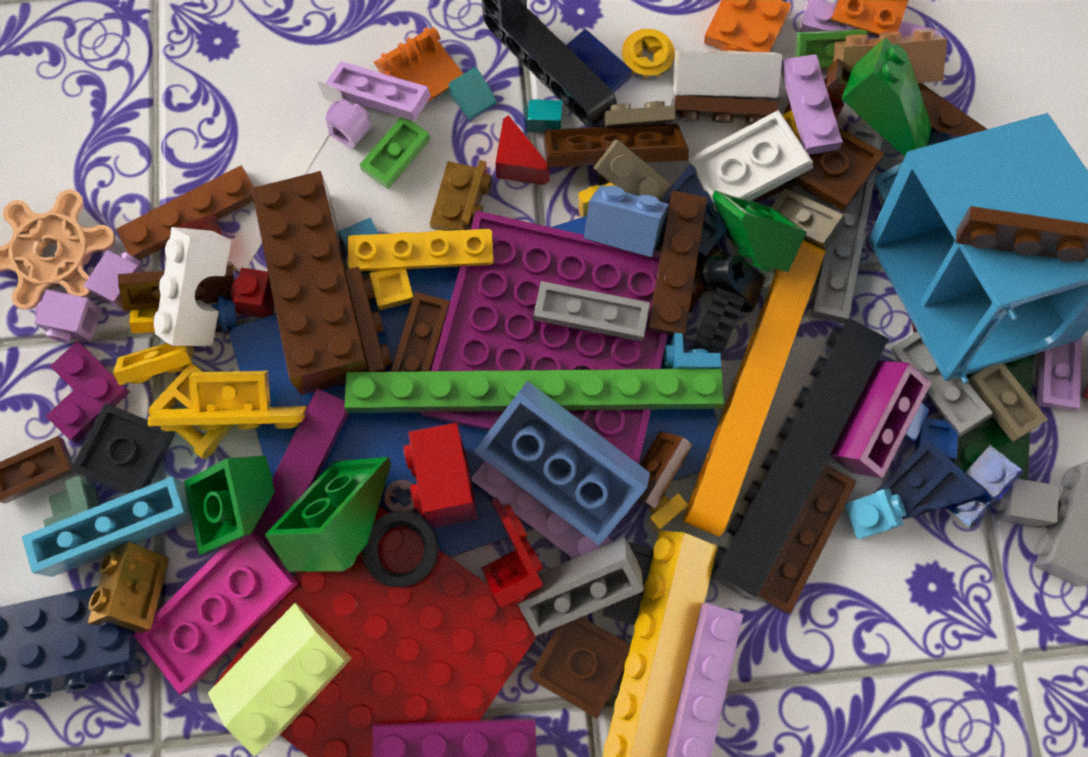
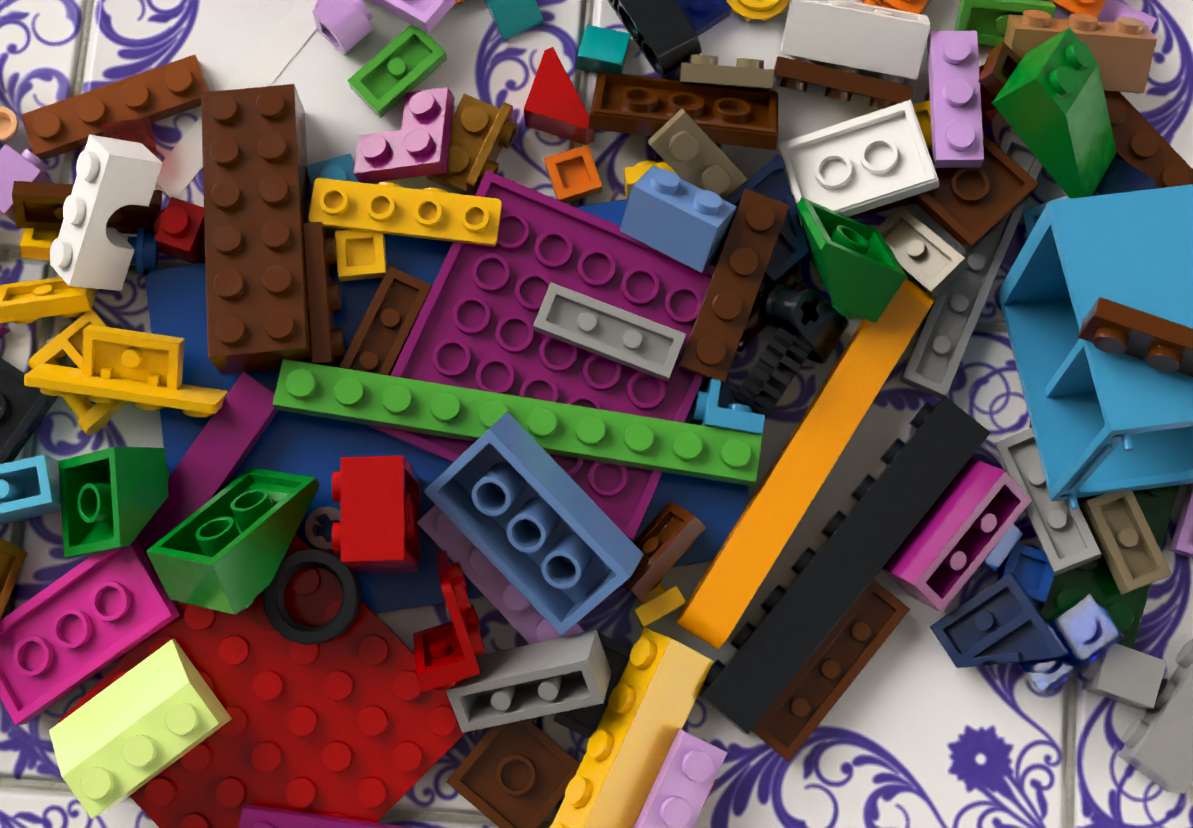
camera: 10 degrees right, 5 degrees up
medium azure bracket [845,489,906,540] -> none
none -> plate [353,87,455,183]
none -> orange plate [544,144,603,203]

